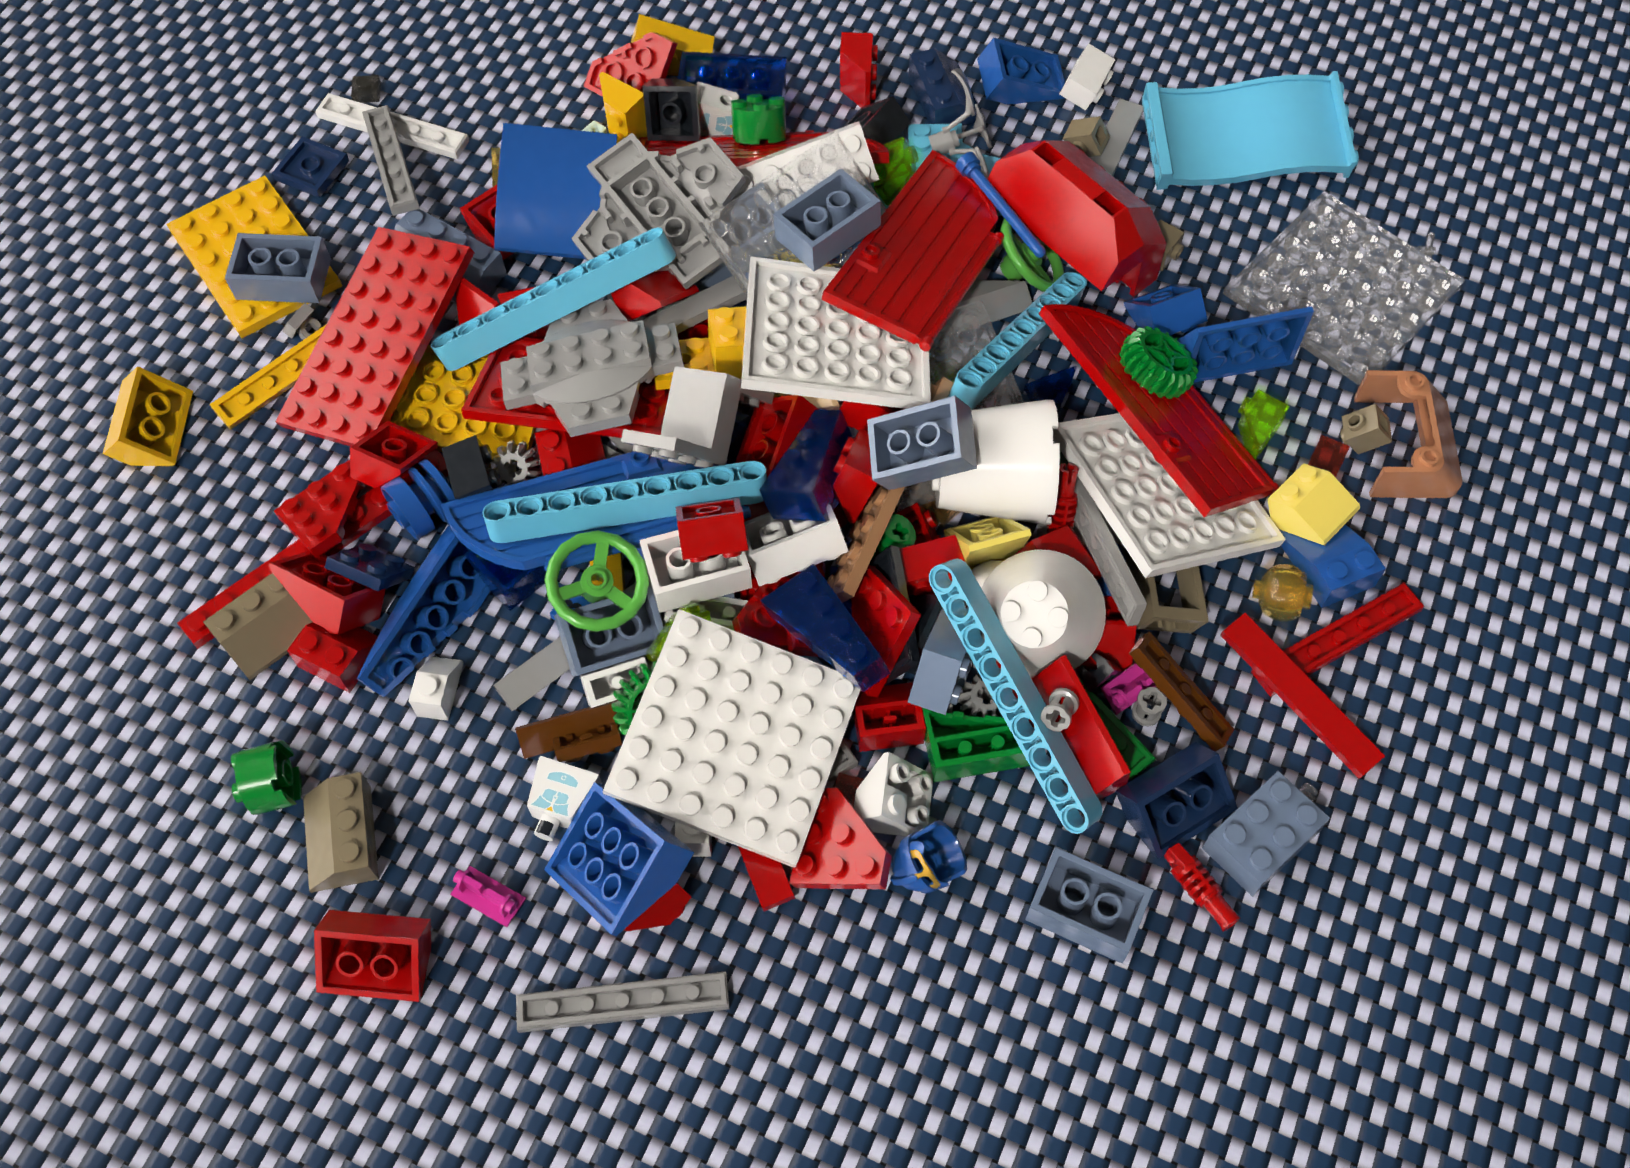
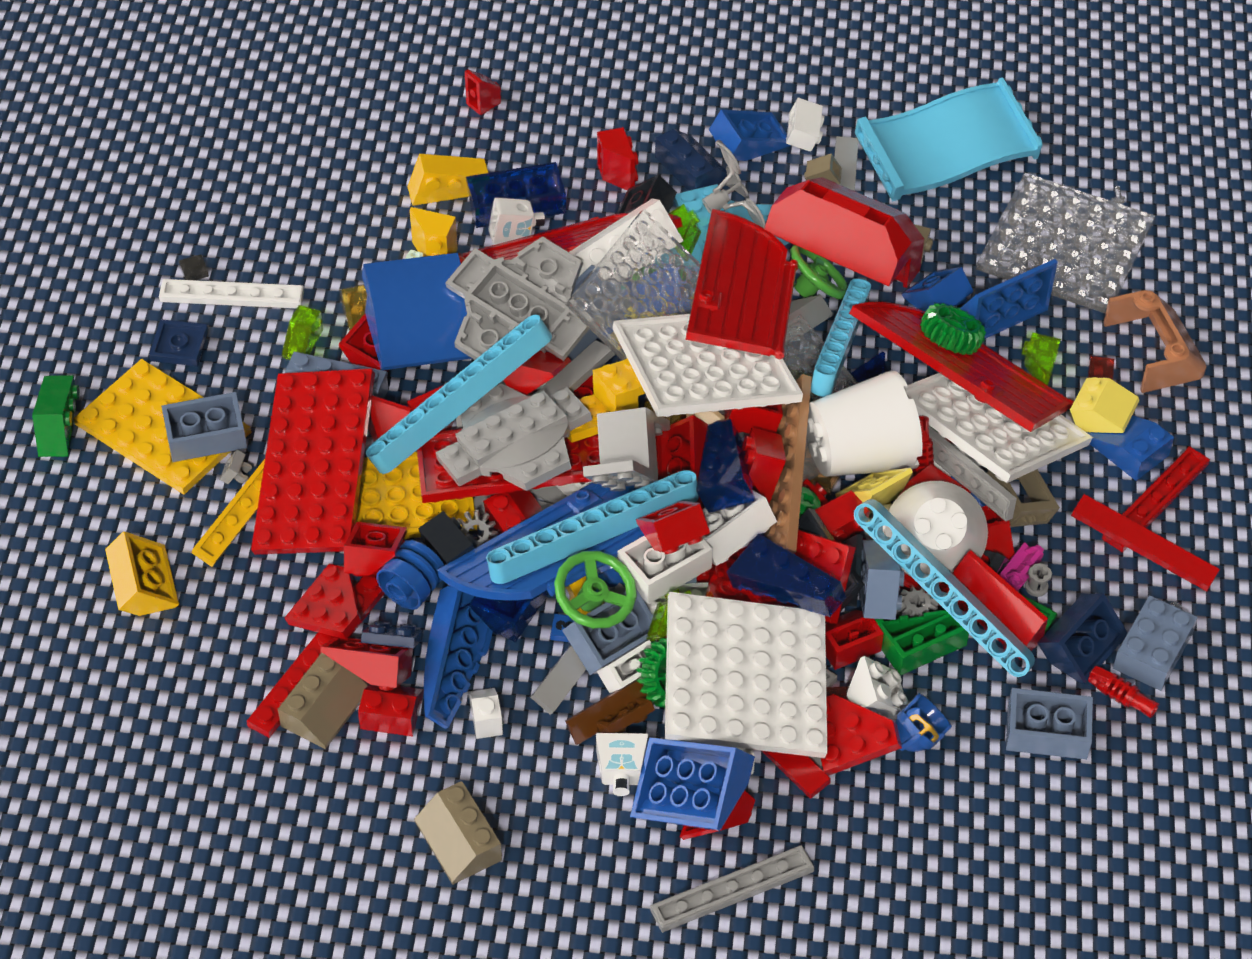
camera: 20 degrees left, 10 degrees down
green brick [231,740,302,815] -> none
red slope [314,910,431,1002] -> none
light grey tile [362,105,420,216] -> none
dark pink hinge [450,866,526,928] -> none
plate [583,32,678,97] -> none
black slope [643,78,701,141] -> none
green brick [731,94,786,145] -> none
sand blue brick [773,168,881,272] -> none
sand blue brick [867,396,977,490] -> none
blue piece [955,152,1046,258] -> none
light grey bush [1041,688,1079,732] -> none
reddish brown plate [1129,631,1234,752] -> none
clear yellow plant [1252,564,1313,622] -> none
dark tan brick [1340,404,1392,454] -> none
none -> green wedge [32,375,80,457]
none -> clear neon green slope [282,305,323,360]

